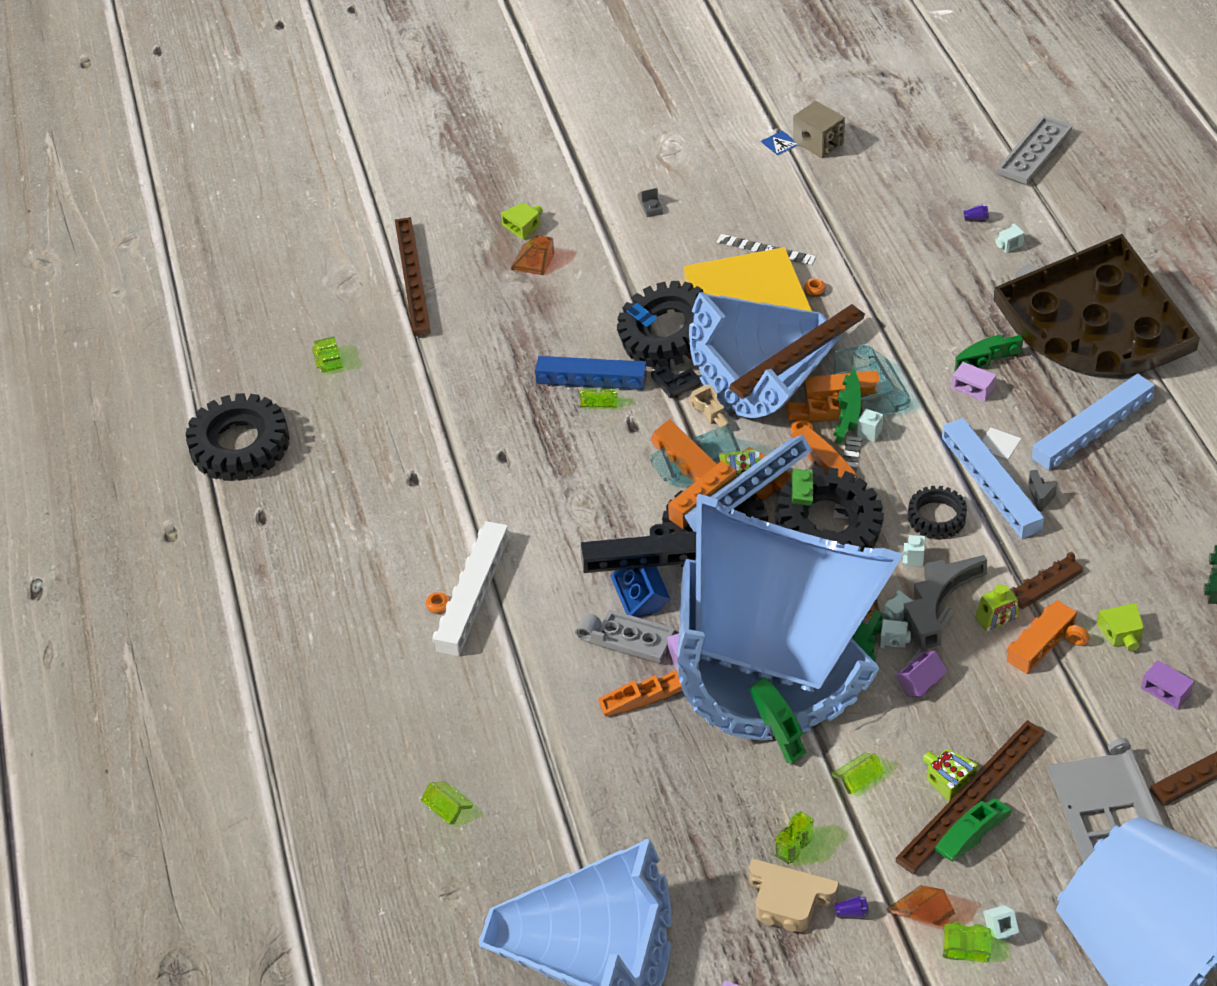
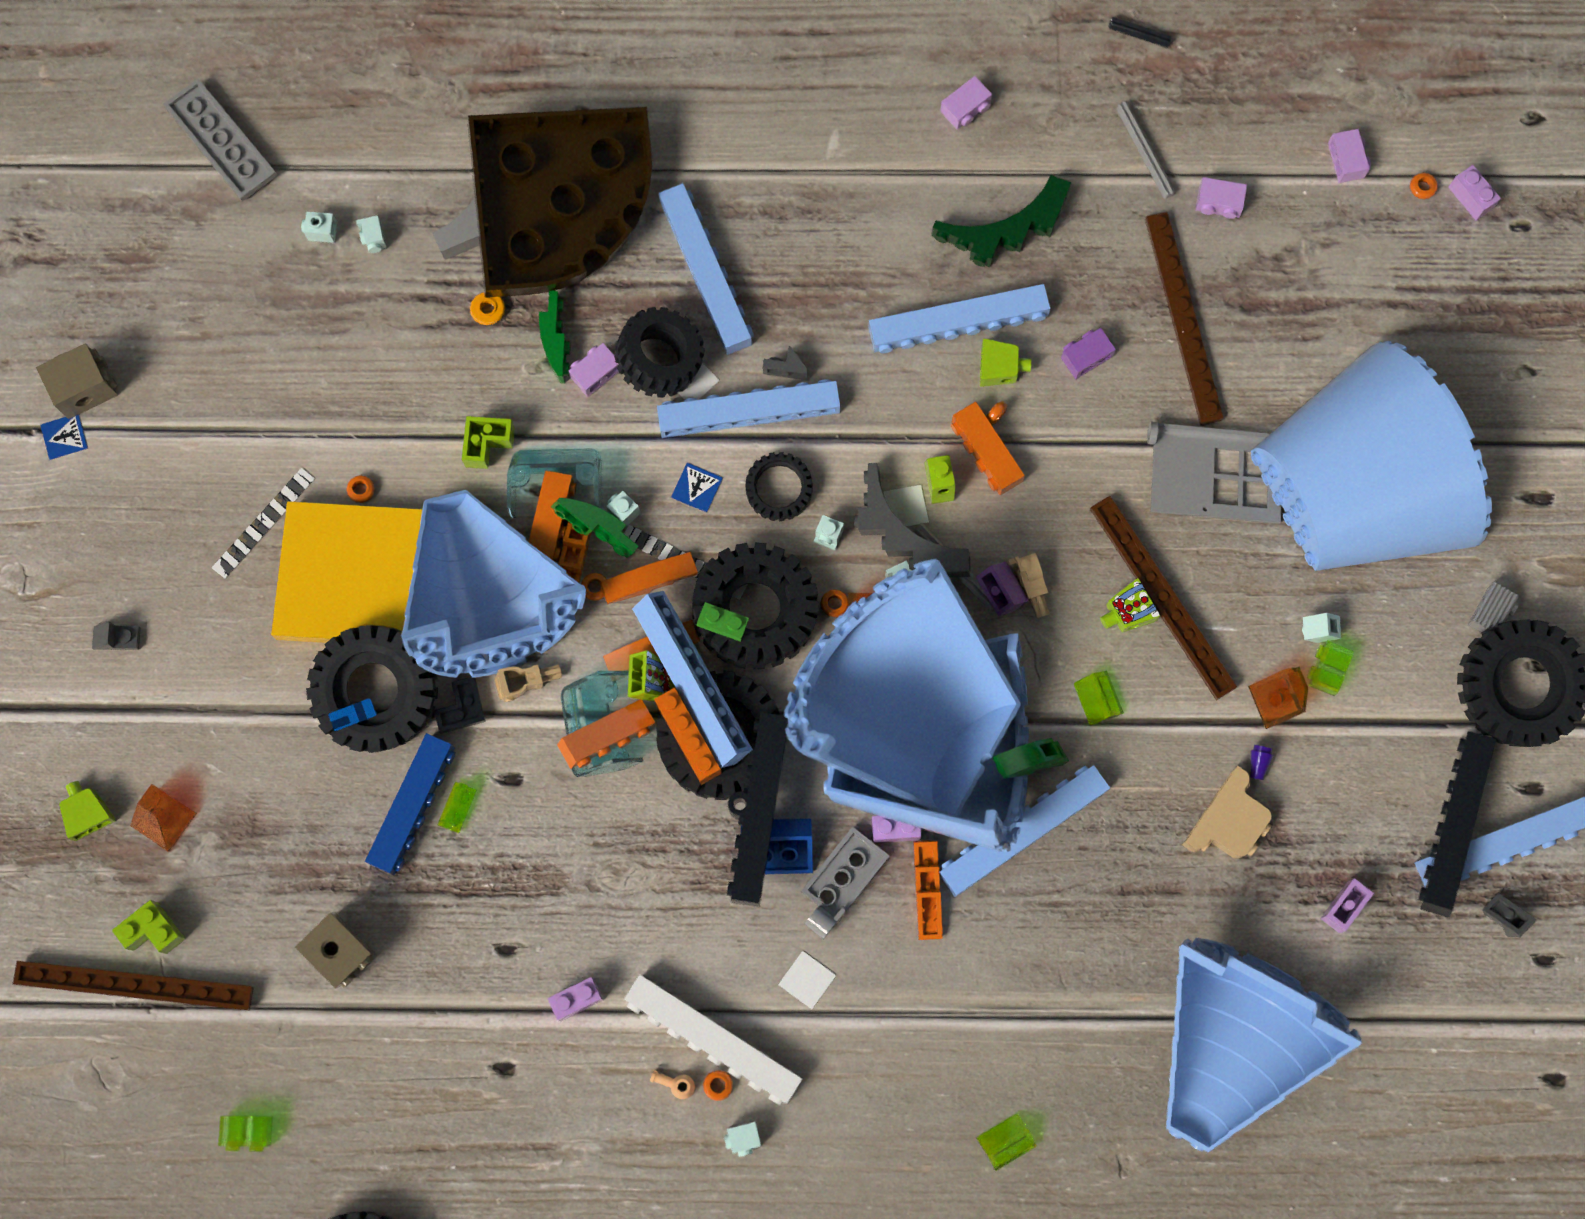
camera: 75 degrees left, 30 degrees up
reddish brown plate [729,304,865,400] -> none
clear neon green brick [775,811,814,864] -> none
green slope [935,798,1012,862] -> none
dark purple cone [963,204,989,220] -> none
reddish brown hinge [1010,551,1083,609] -> none
none -> lime brick [112,900,186,954]
none -> dark tan brick [295,912,375,989]
none -> light aqua brick [301,212,337,243]
none -> lime brick [462,416,515,469]
none -> light orange piece [470,292,505,325]
none -> lavender brick [547,977,604,1022]
none -> black tyre [614,307,705,398]
none -> light nougat bar [650,1070,695,1099]
none -> blue sticker [671,463,723,513]
none -> light aqua brick [724,1122,762,1157]
none -> white sticker [778,951,836,1009]
none -> light blue brick [868,284,1050,353]
none -> white sticker [883,485,929,526]
none -> light blue brick [939,765,1110,897]
none -> tan piece [1006,553,1050,618]

